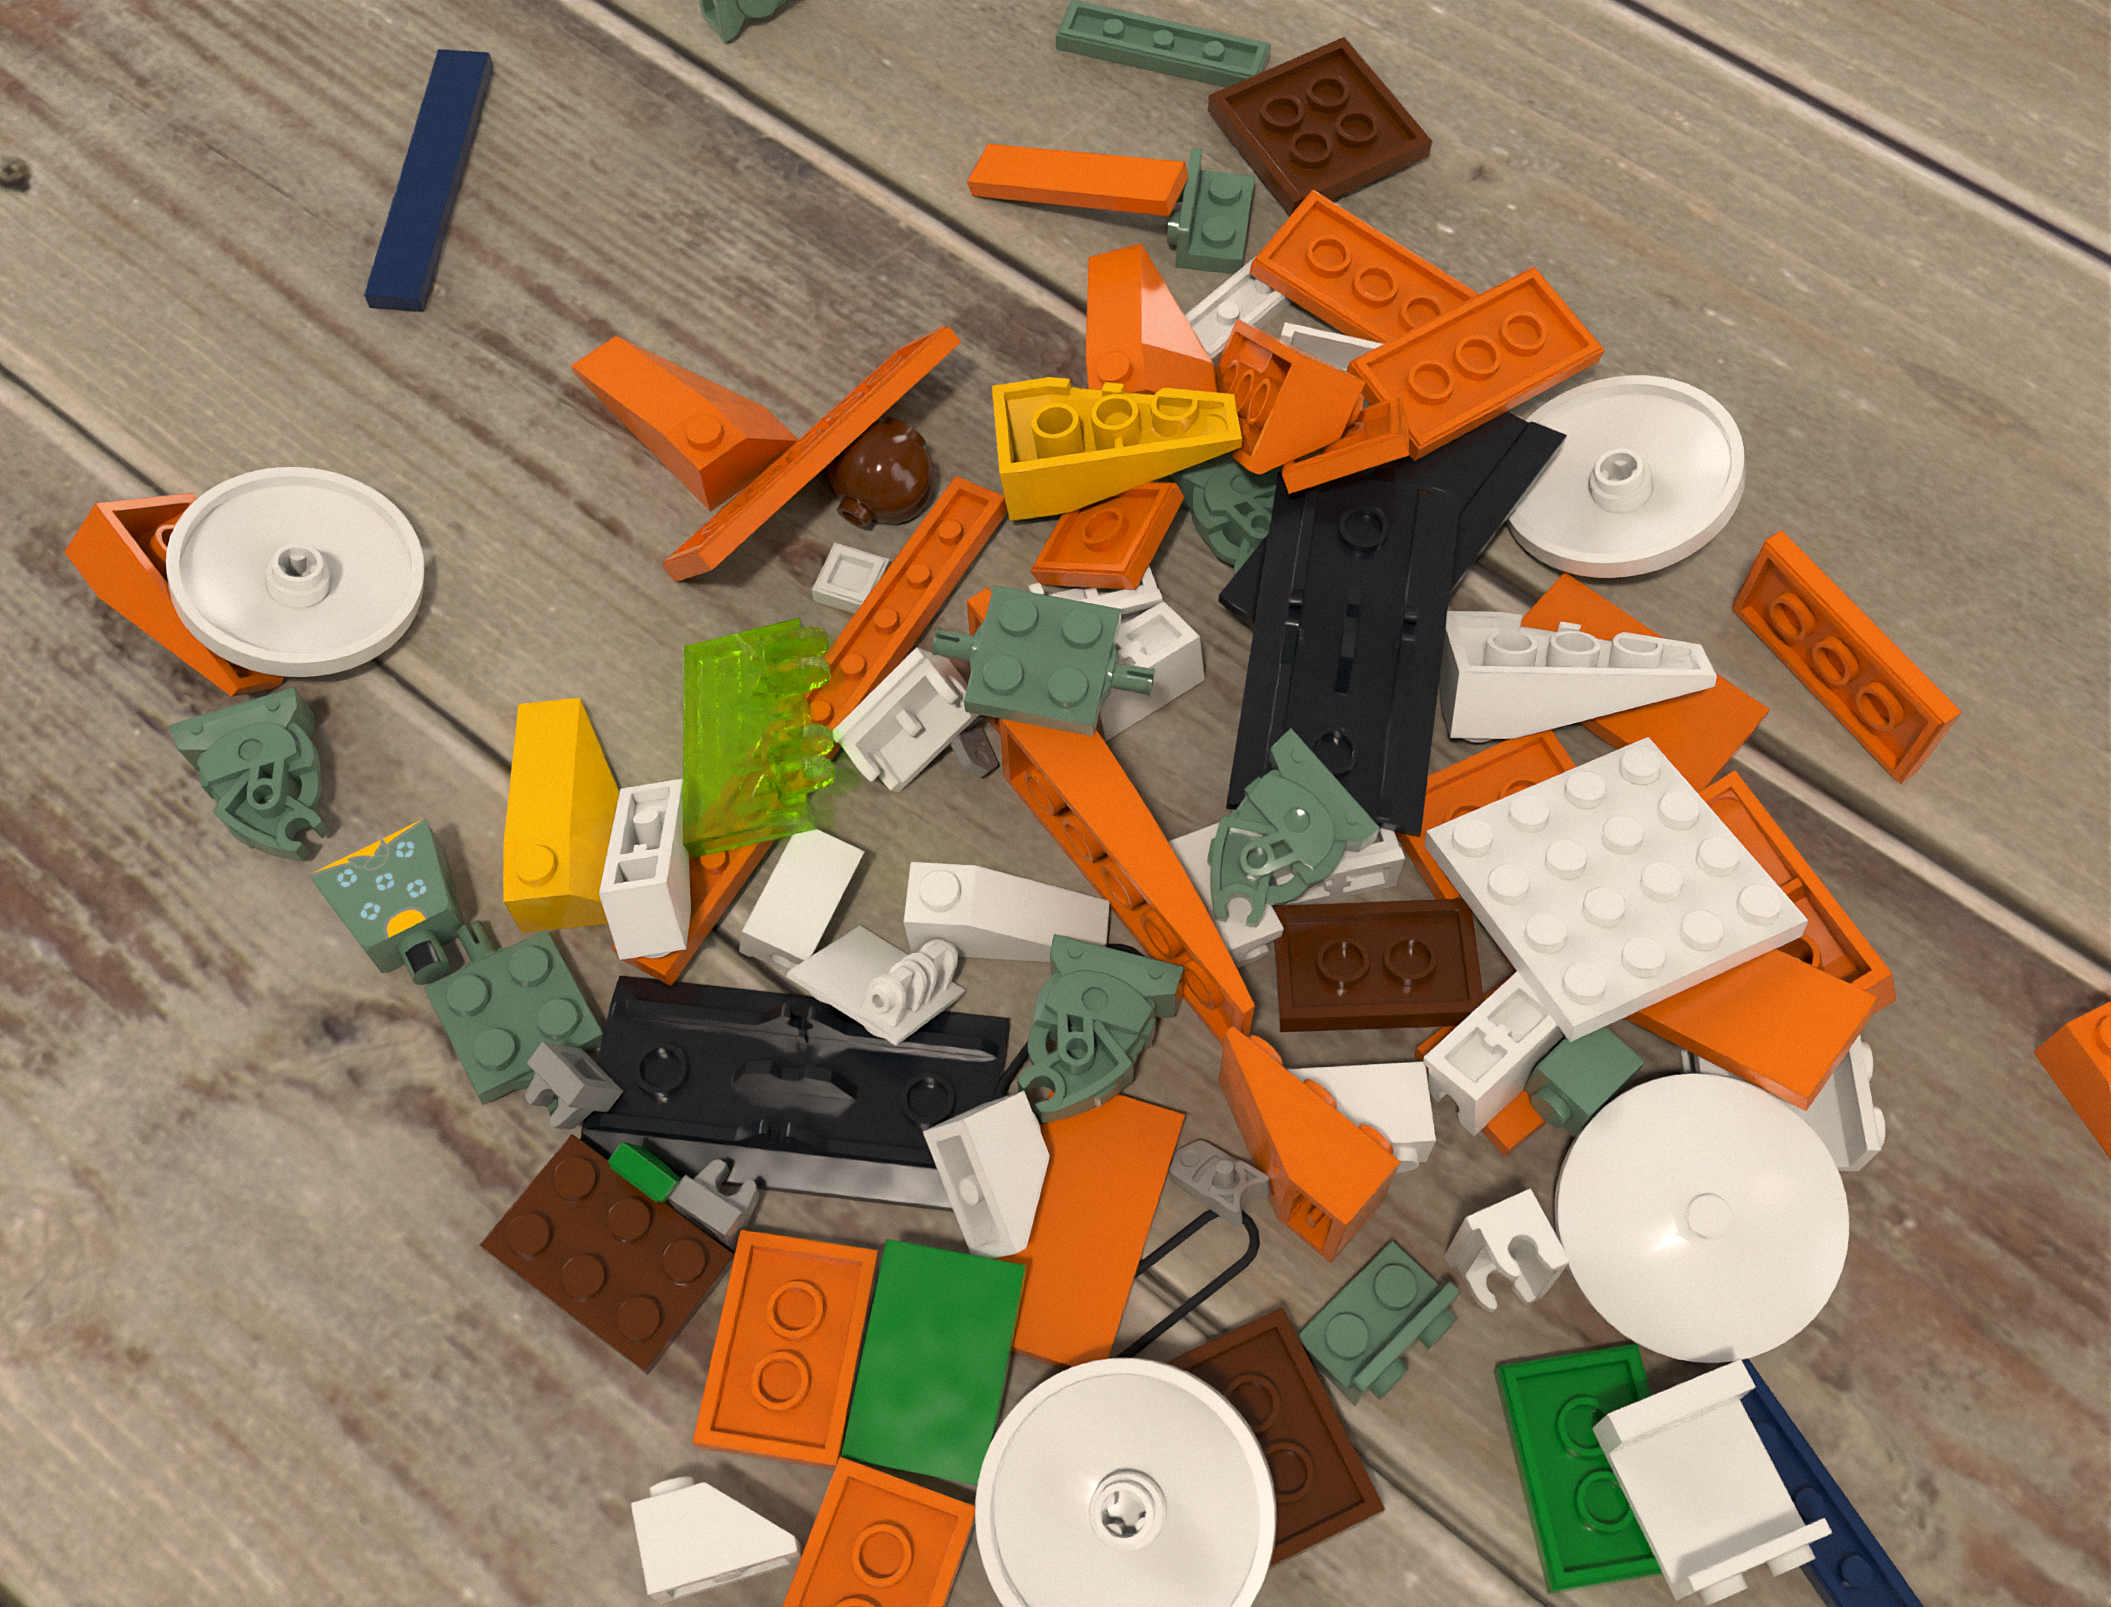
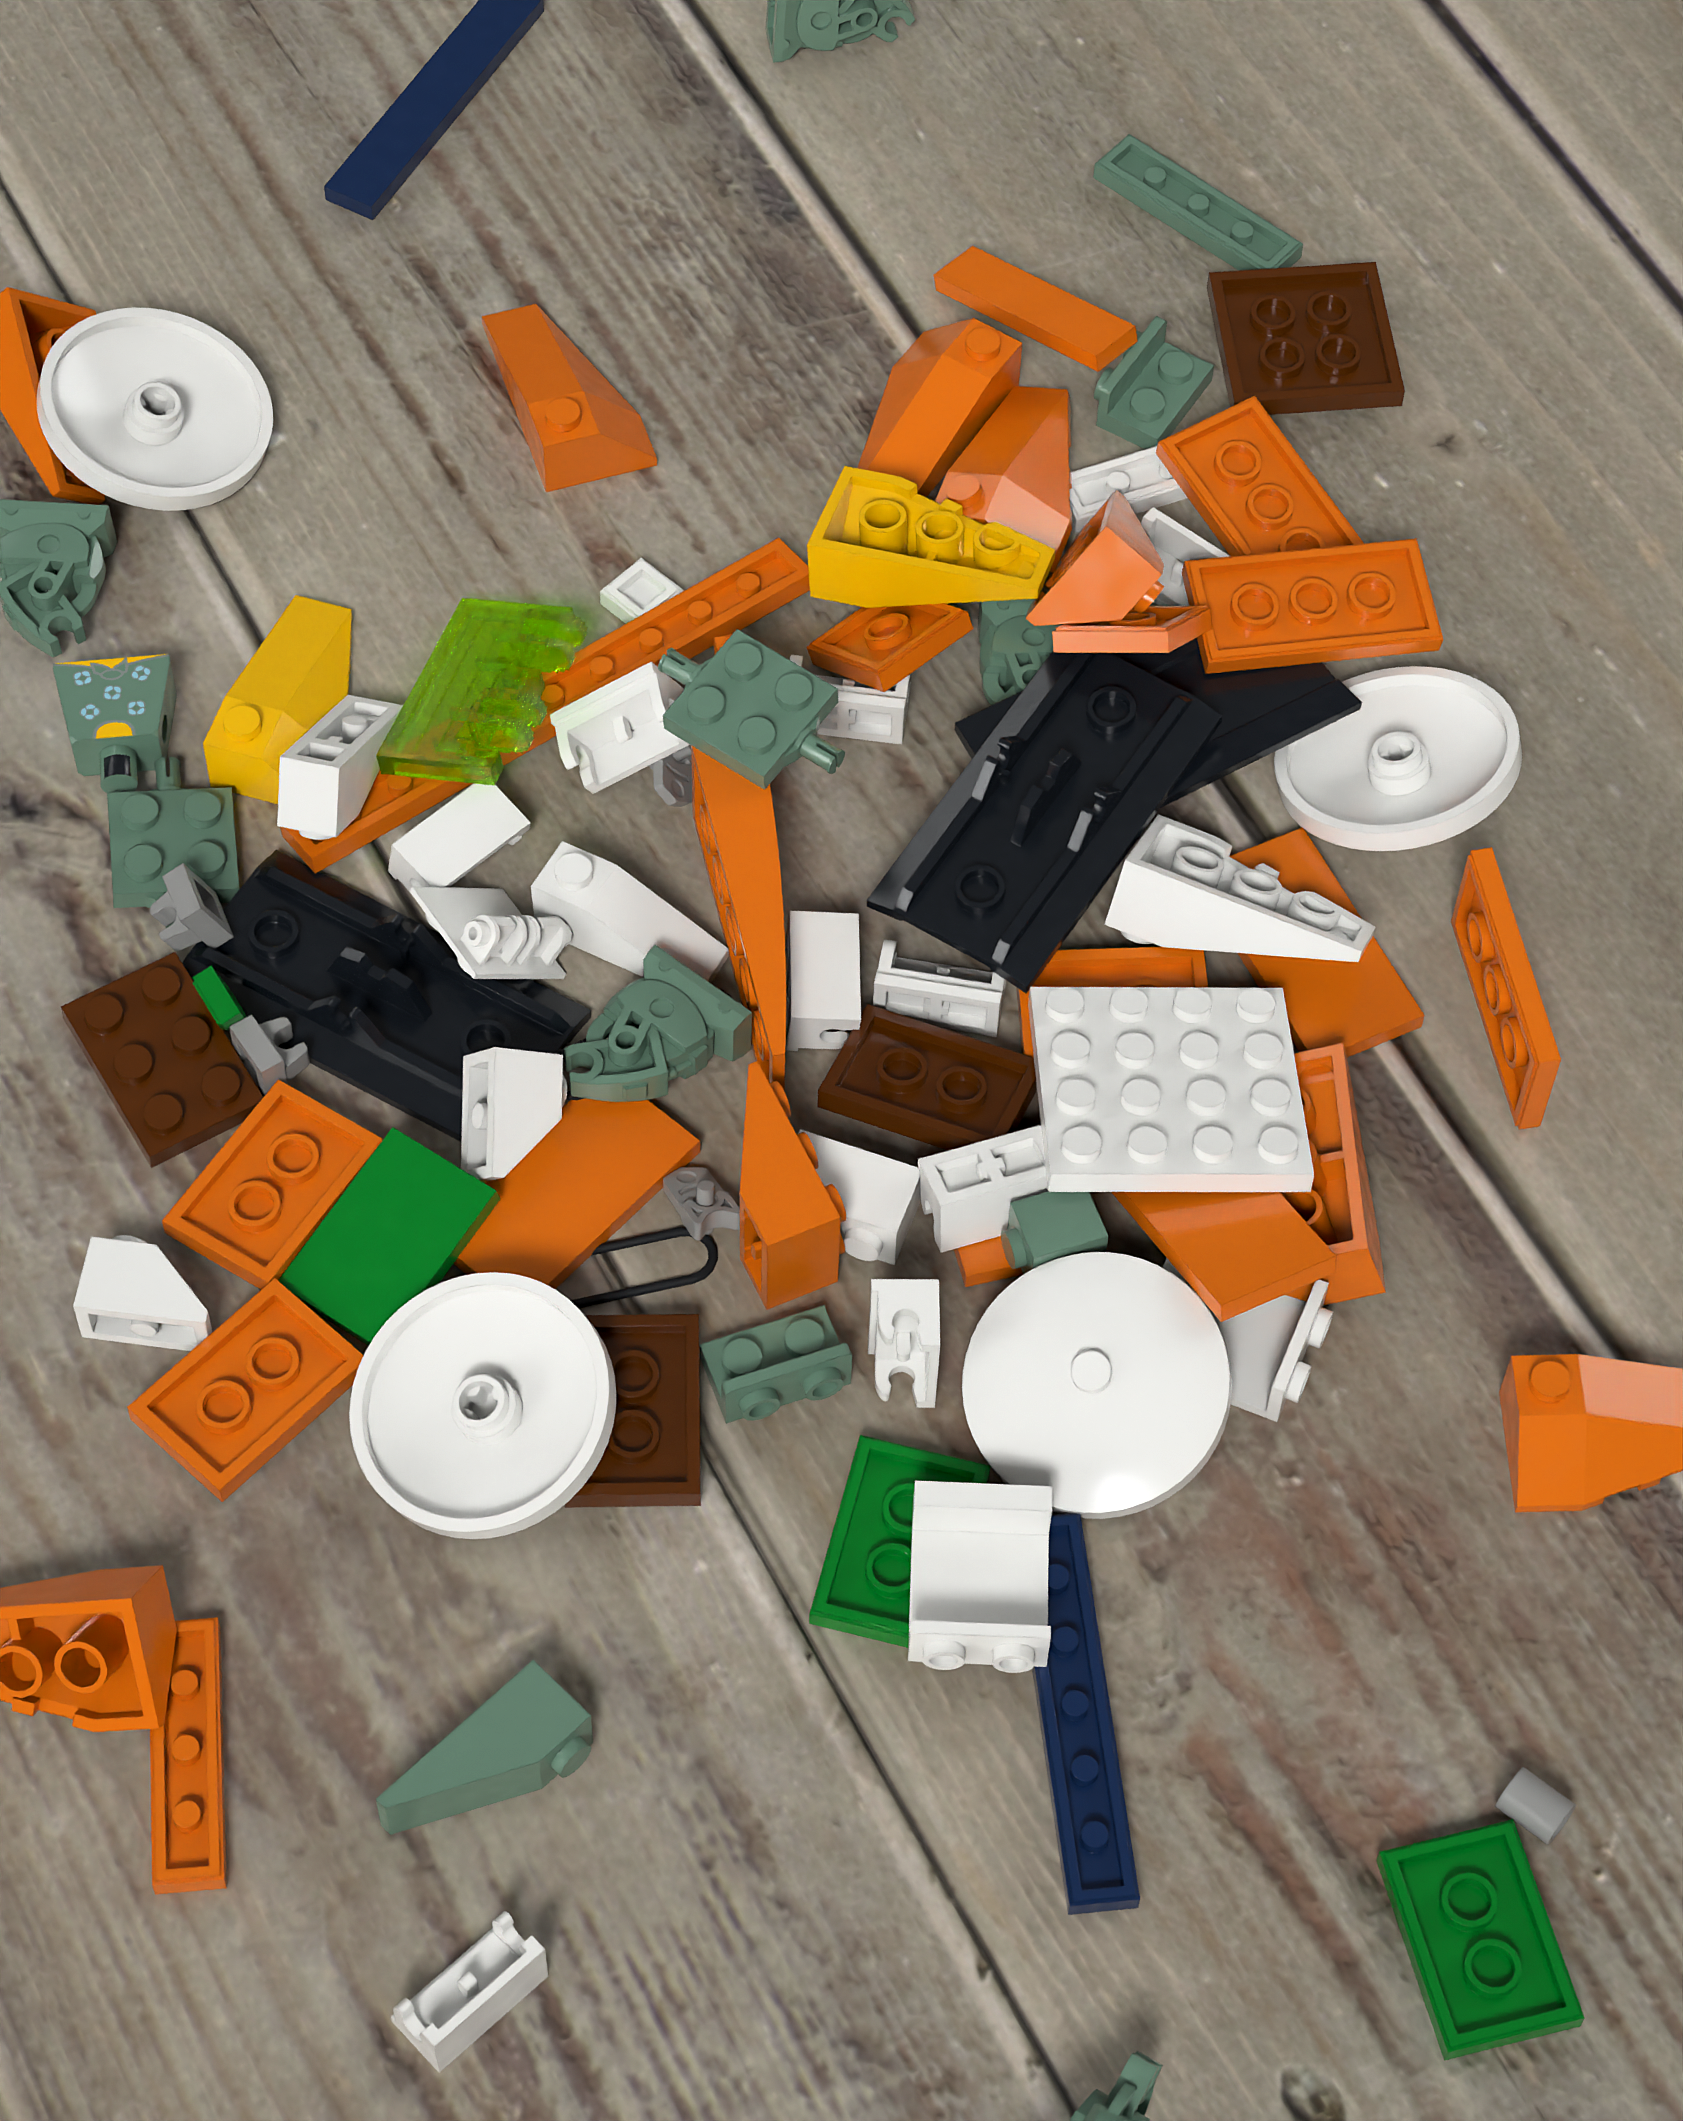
camera: 20 degrees right, 5 degrees down
orange tile [662,326,961,582] -> none
reddish brown plant [826,418,934,529] -> none
white hinge [1096,601,1205,742] -> none
sand green piece [1207,728,1380,928] -> none
none -> orange wedge [857,318,1022,497]

